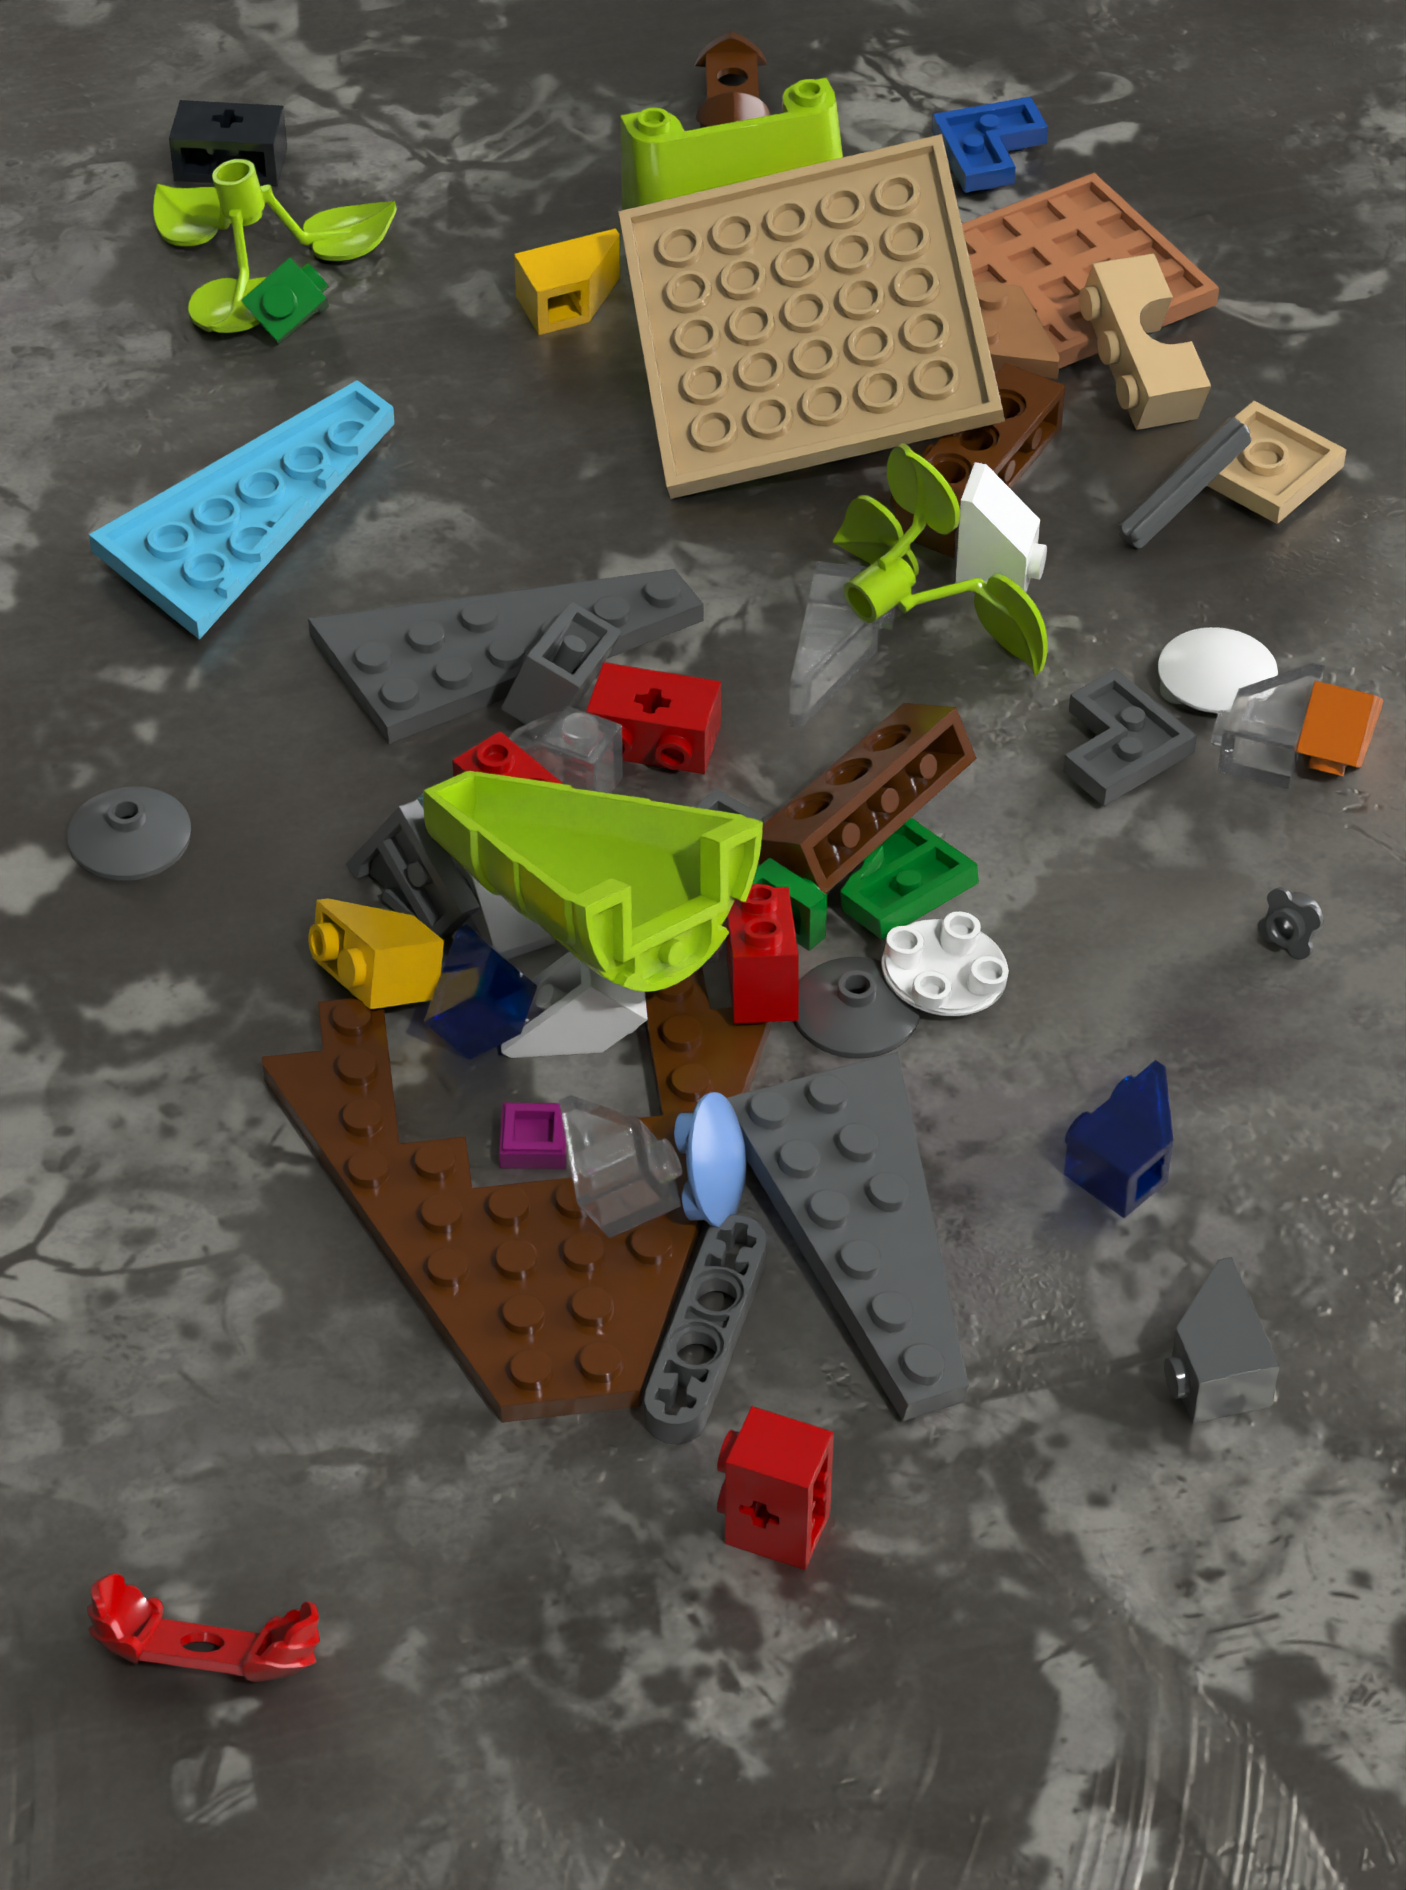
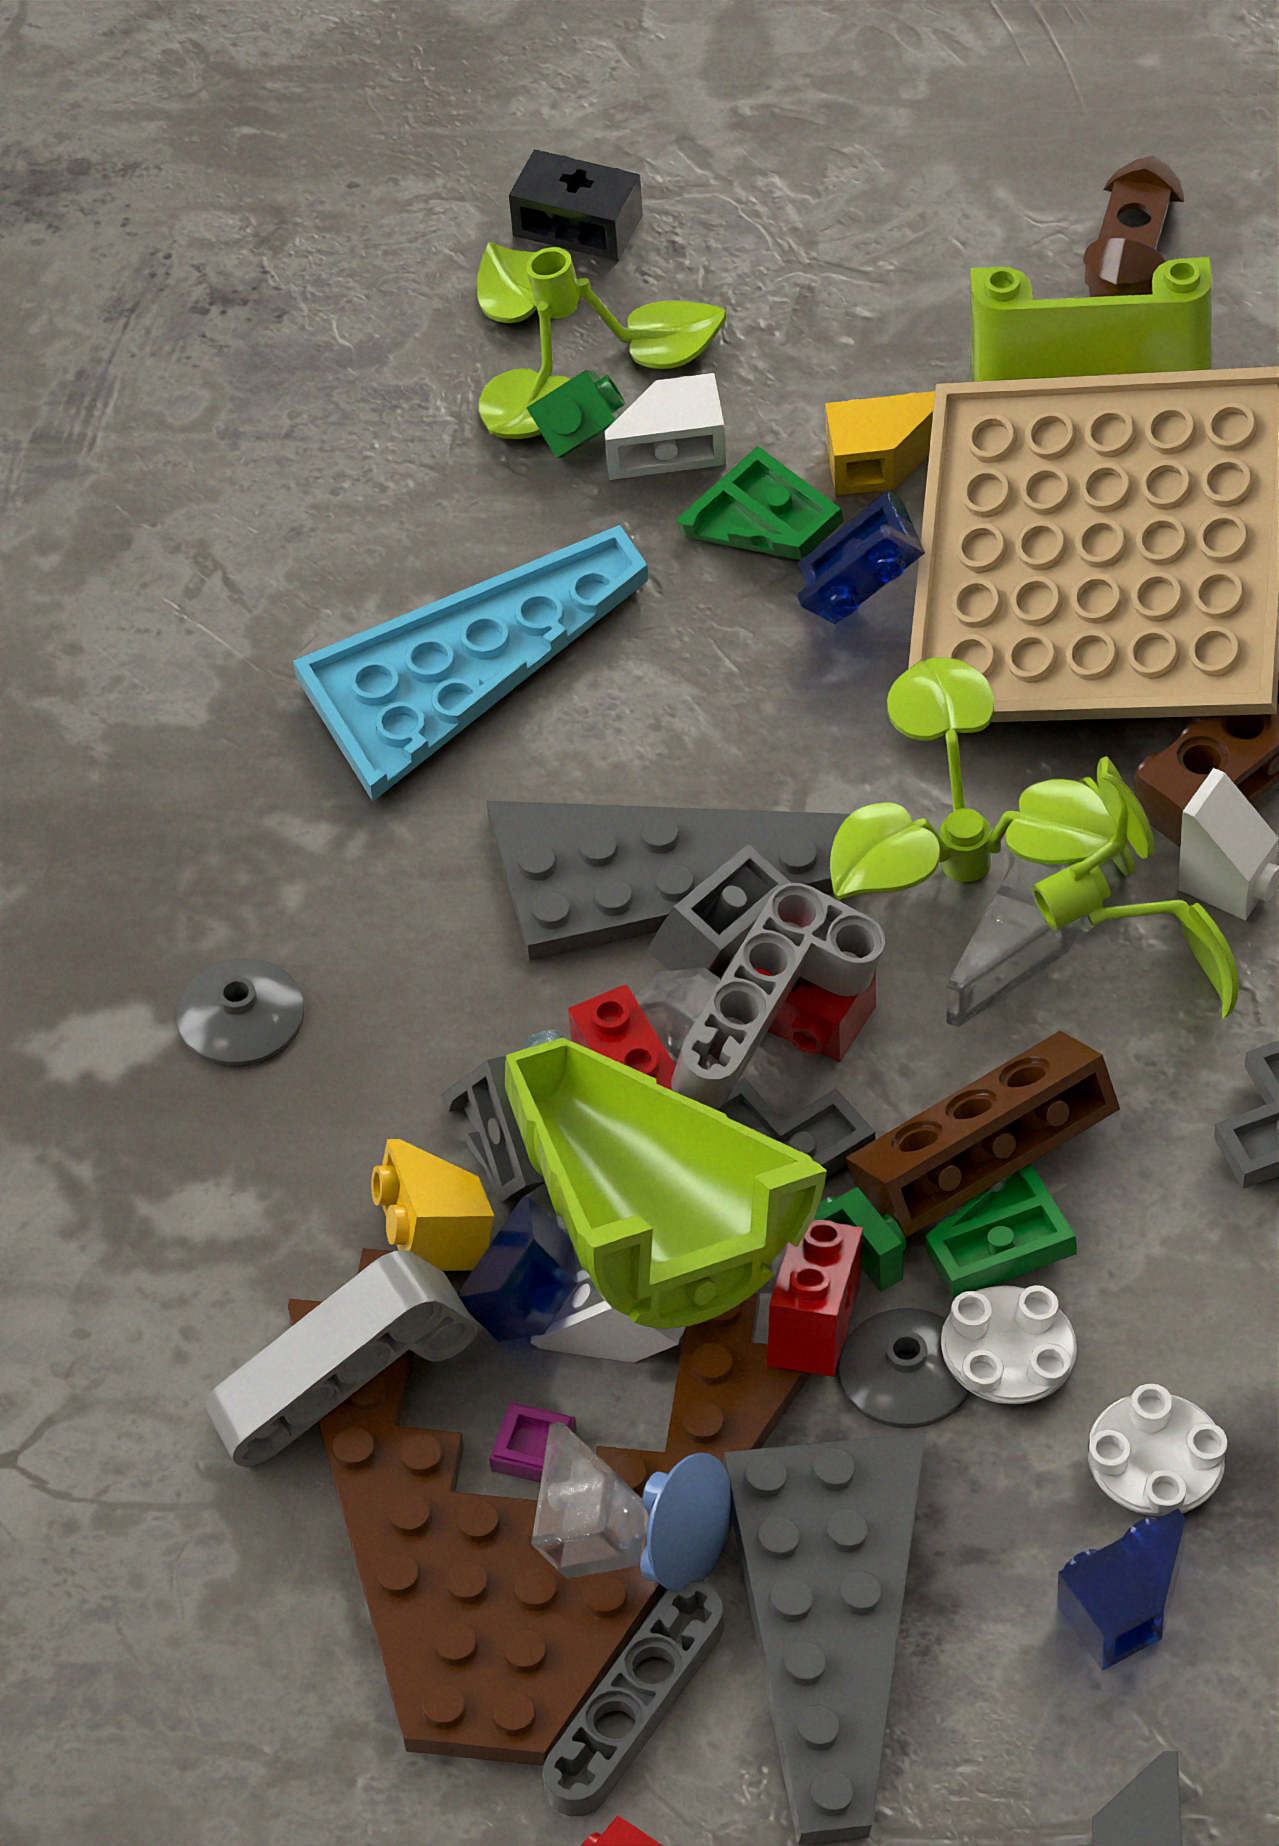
camera: 20 degrees right, 5 degrees up
none -> light grey beam [204,1250,477,1467]
none -> white slope [605,373,726,480]
none -> light grey beam [671,883,885,1109]
none -> green wing [676,446,844,560]
none -> clear blue bracket [797,491,925,625]
none -> lime plant [830,657,1124,900]
none -> white dish [1087,1384,1227,1516]

